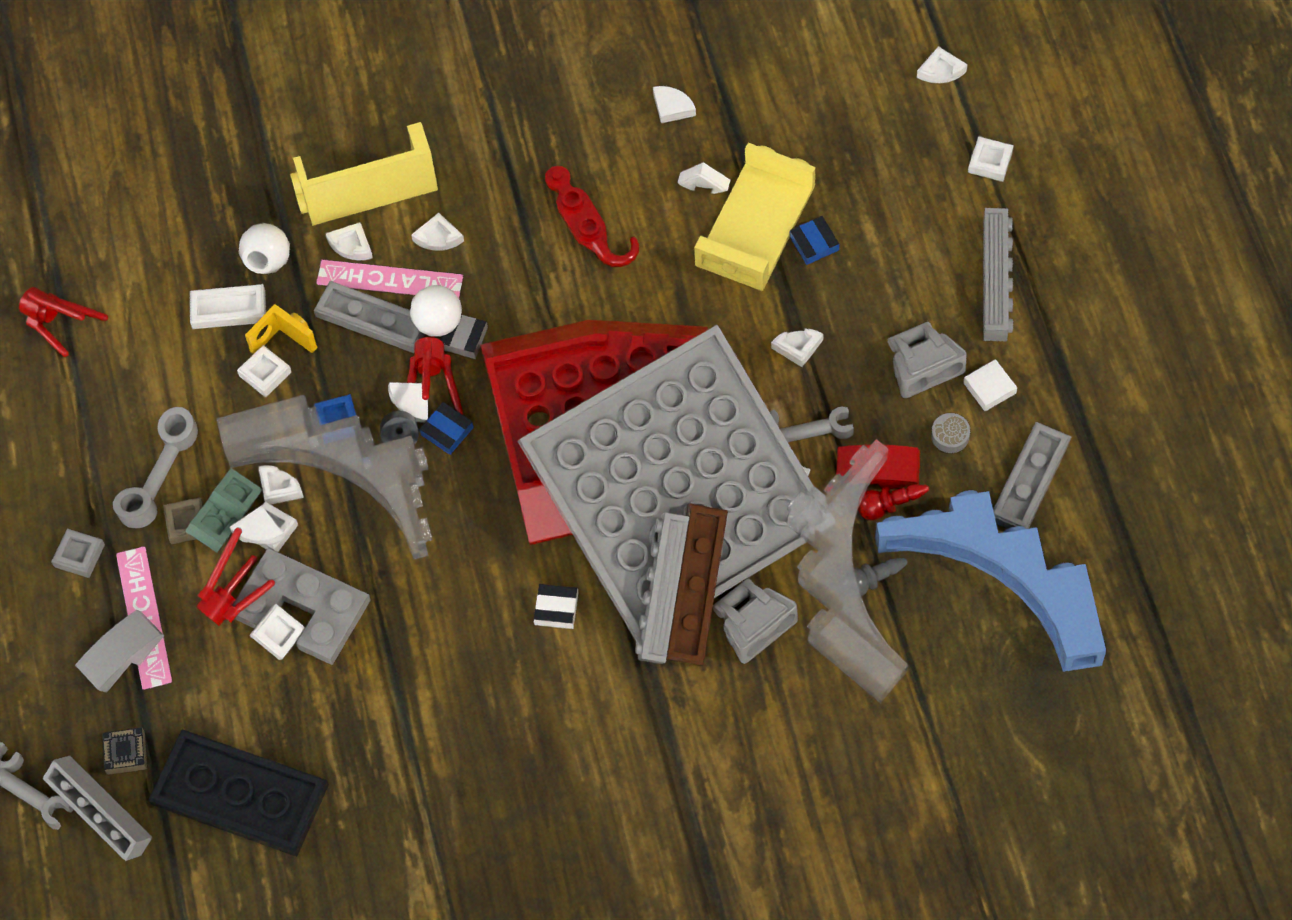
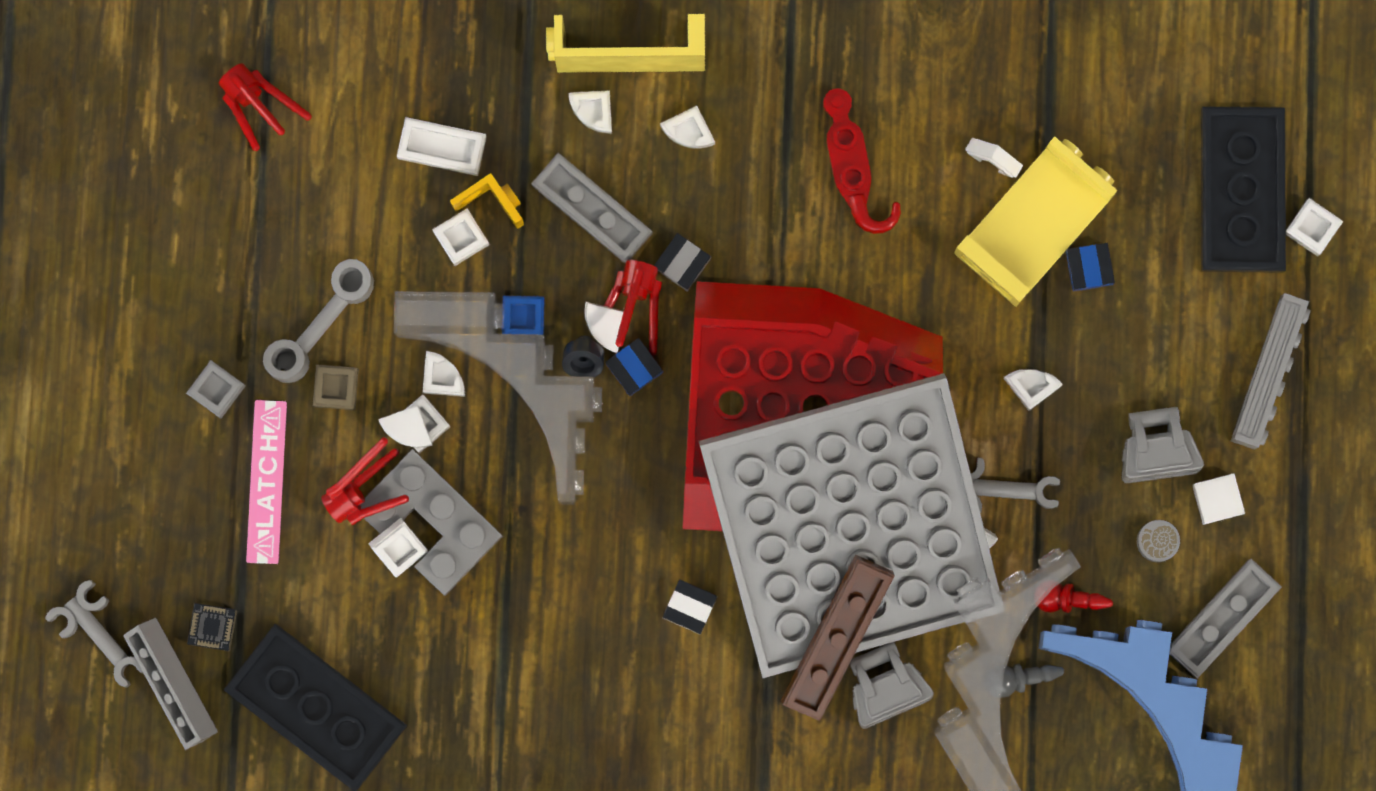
camera: 15 degrees right, 20 degrees up
light grey slope [75,610,164,693] -> none
sand green slope [185,468,262,553] -> none
white piece [239,223,290,274] -> none
bright pink sticker [317,260,463,298] -> none
white piece [410,285,462,337] -> none
light grey piece [635,512,689,664] -> none
white tile [653,86,696,123] -> none
red slope [836,445,920,489] -> none
white tile [917,46,967,83] -> none
none -> black tile [1201,107,1286,273]

